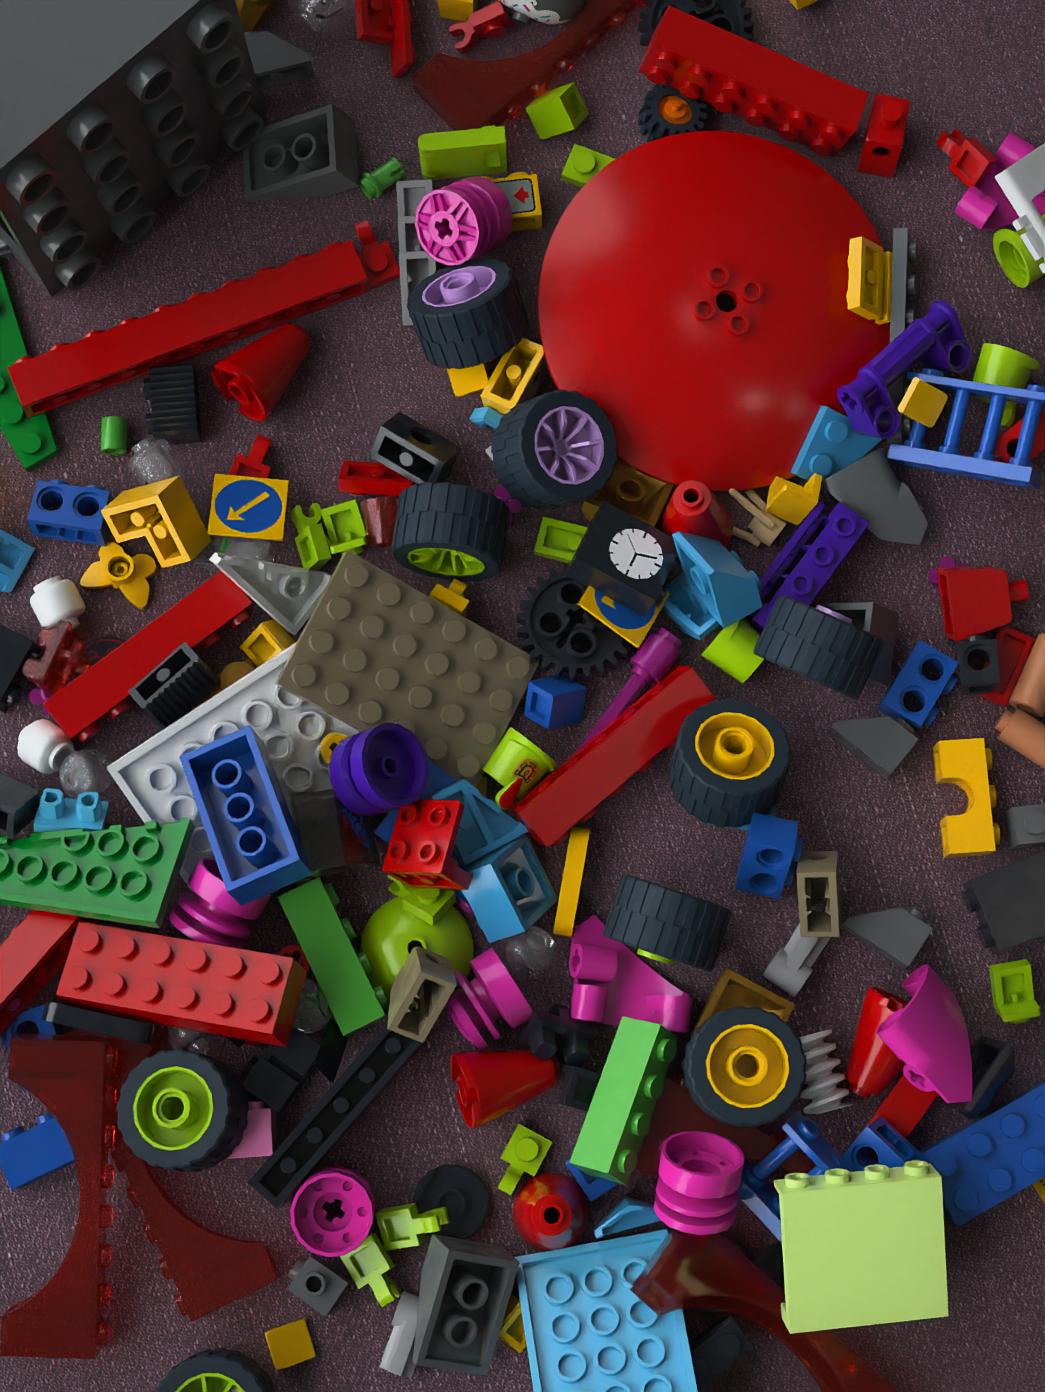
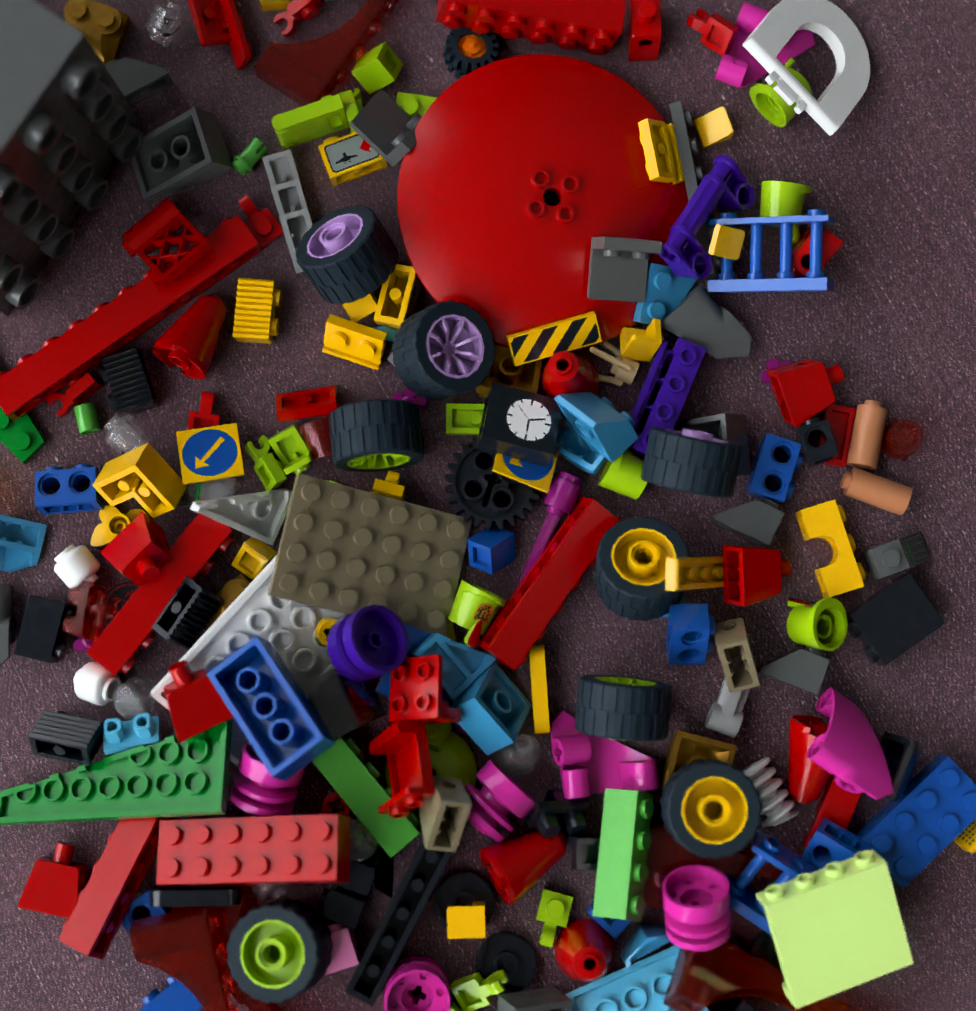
camera: 15 degrees left, 5 degrees up
black brick [369,411,461,484] -> none
dark pink wheel [415,176,513,266] -> none
lime bracket [989,959,1041,1024] -> none
none -> red plate [46,373,103,418]
none -> red torso [101,512,171,586]
none -> red piece [121,197,212,286]
none -> red torso [163,660,233,743]
none -> yellow brick [233,278,282,344]
none -> yellow plate [322,314,387,370]
none -> lime plate [339,88,363,132]
none -> dark grey bracket [350,89,425,167]
none -> red panel [369,720,436,819]
none -> black tile [434,871,495,929]
none -> yellow panel [447,901,486,939]
none -> yellow tile [506,311,602,367]
none -> dark grey bracket [587,236,662,303]
none -> yellow tile [665,556,724,591]
none -> yellow slope [694,106,734,149]
none -> red torso [723,545,791,607]
none -> lime hat [786,597,848,651]

